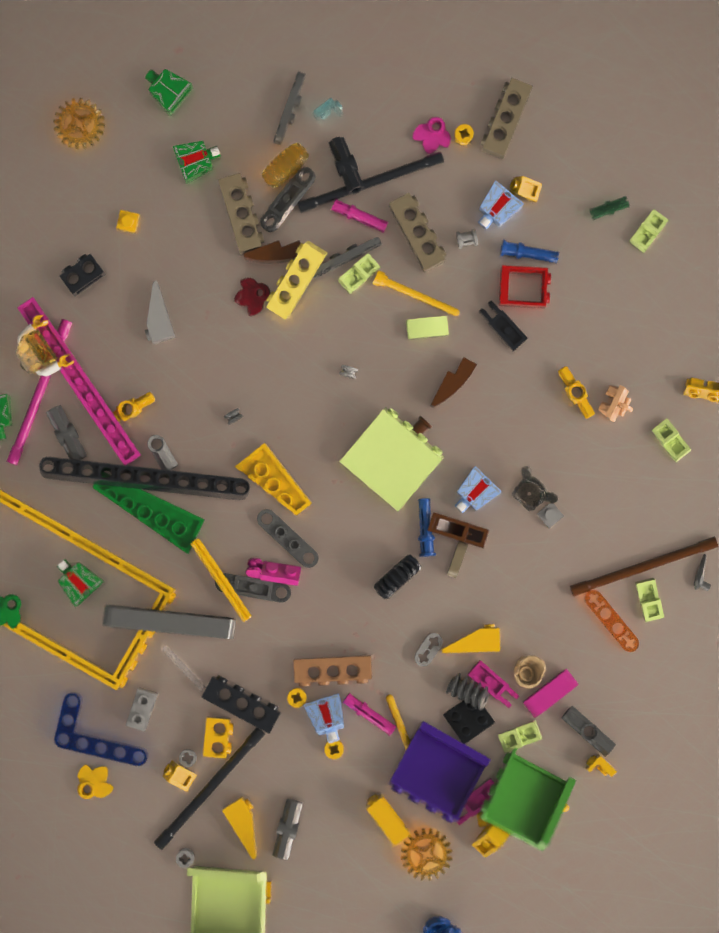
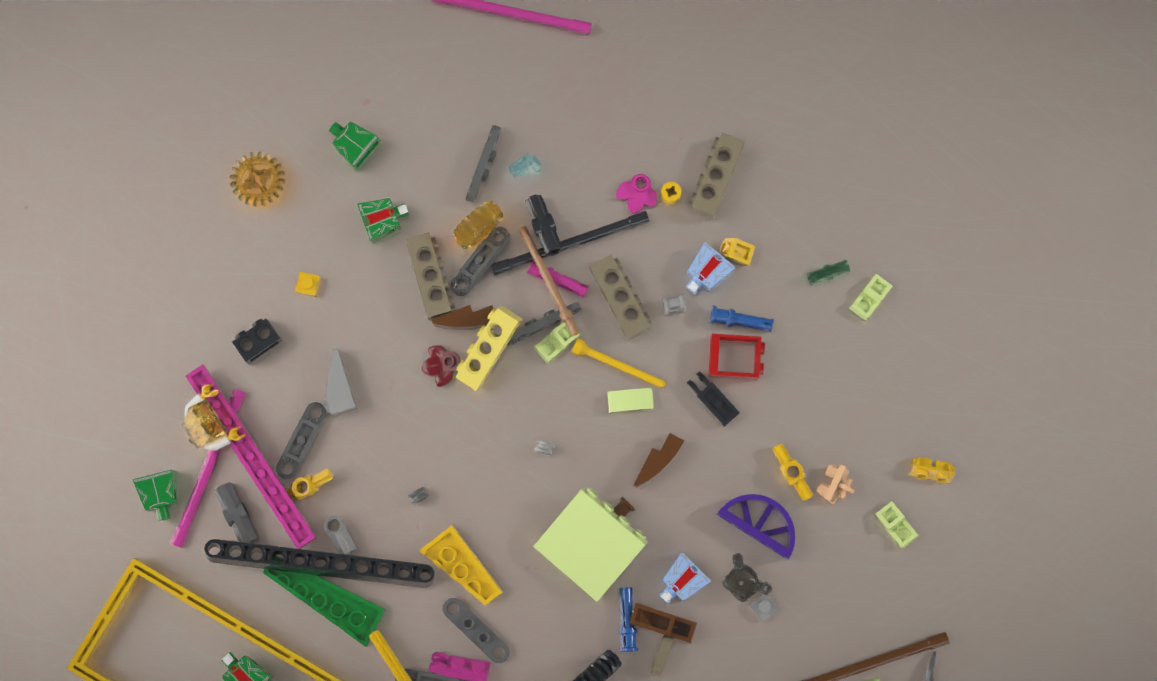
camera: 10 degrees right, 5 degrees down
none -> dark grey plate [276,402,327,479]
none -> medium nougat bar [519,226,579,336]
none -> dark purple window [716,494,795,560]

